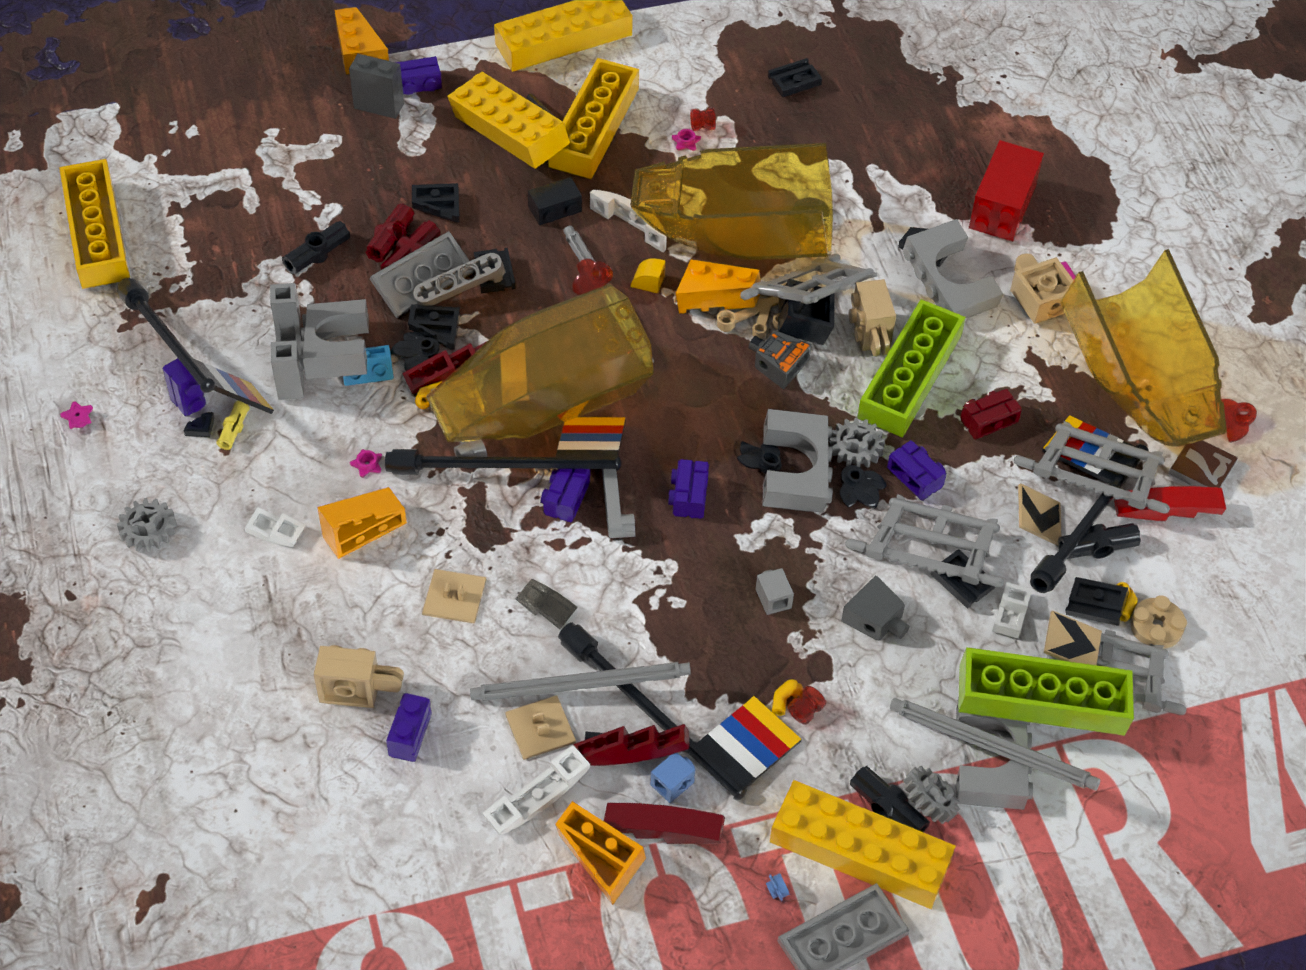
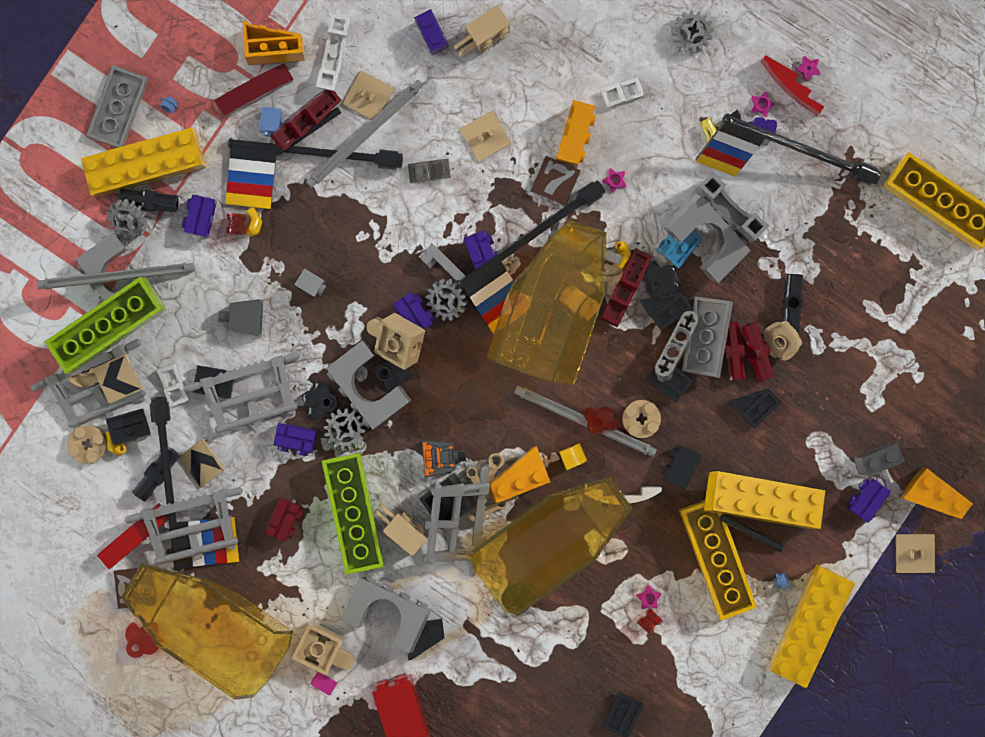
camera: 145 degrees right, 35 degrees up
none -> dark purple brick [182,194,217,238]
none -> tan brick [367,313,425,370]
none -> light grey gear [426,279,468,321]
none -> reddish brown tile [531,156,581,206]
none -> tan plate [622,400,661,438]
none -> dark pink plate [751,92,775,117]
none -> red slope [761,55,824,116]
none -> tan plate [763,321,802,360]
none -> medium blue plate [774,572,790,591]
none -> tan piece [896,534,935,573]

